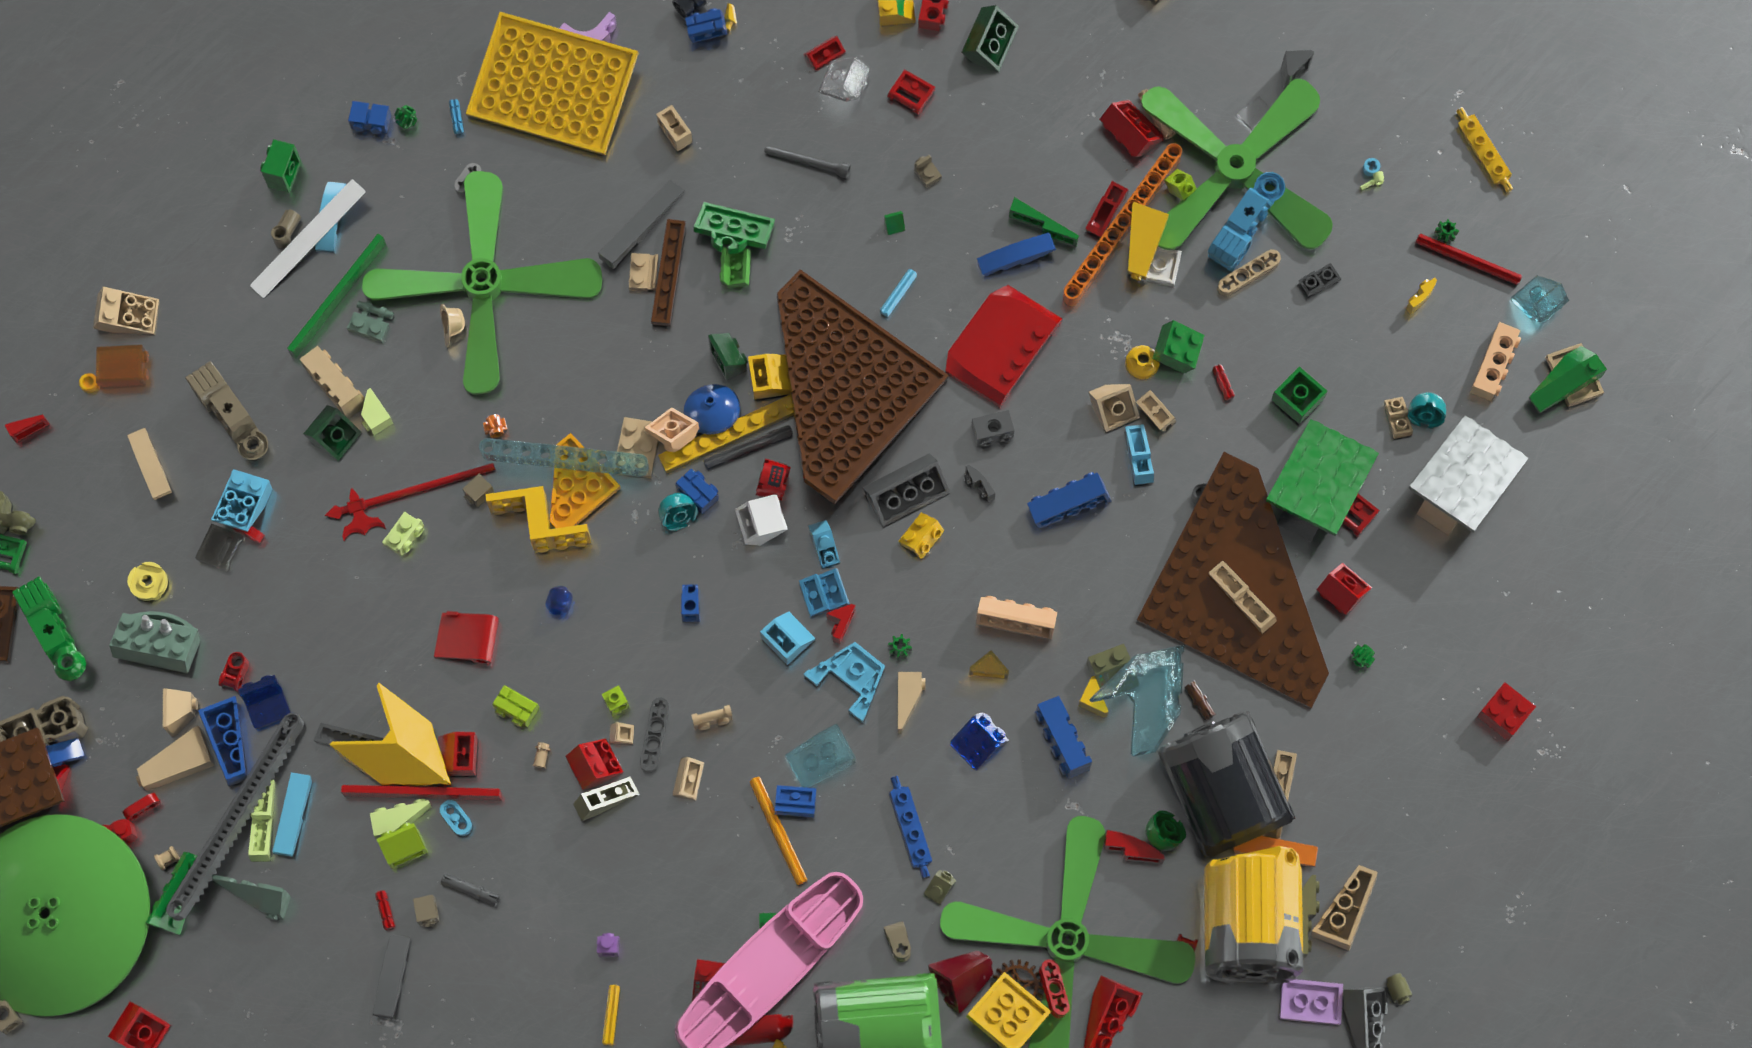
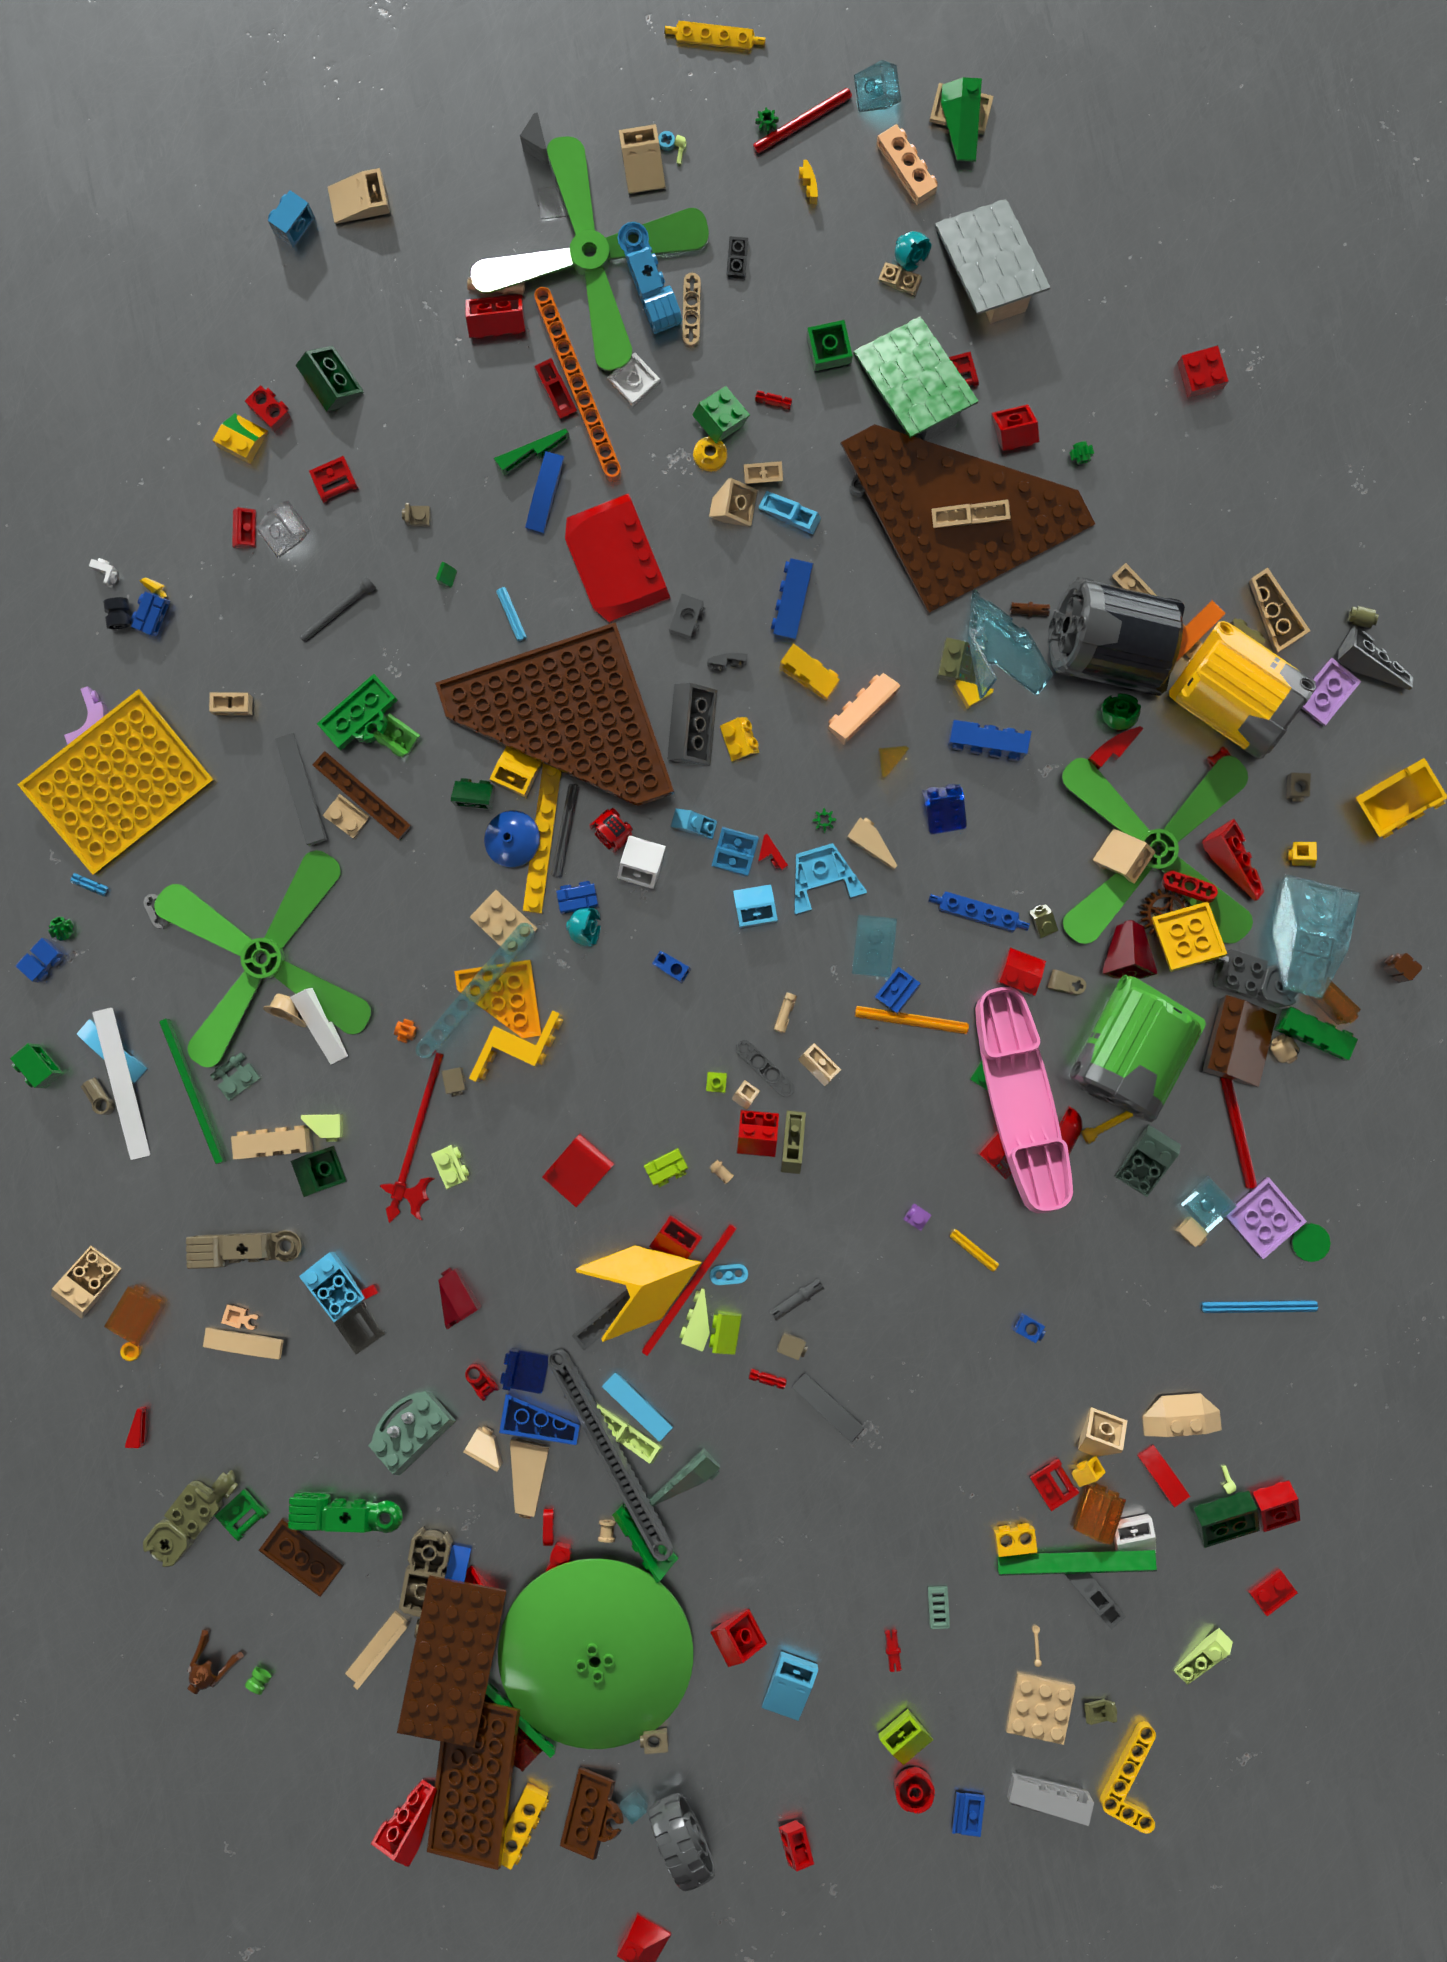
camera: 55 degrees left, 15 degrees up
light yellow plate [127,562,168,601] -> none
clear blue head [545,586,573,616] -> none
light nougat slope [645,408,699,452] -> none
yellow slope [1128,202,1169,281] -> none
lime brick [1164,169,1197,201] -> none
none -> light nougat plate [221,1304,259,1330]
none -> white slope [290,988,348,1064]
none -> dark red slope [438,1267,482,1329]
none -> tan slope [619,124,666,194]
none -> yellow wedge [779,643,840,701]
none -> red slope [997,948,1046,997]
none -> tan panel [1093,829,1155,884]
none -> dark tan brick [1286,773,1311,802]

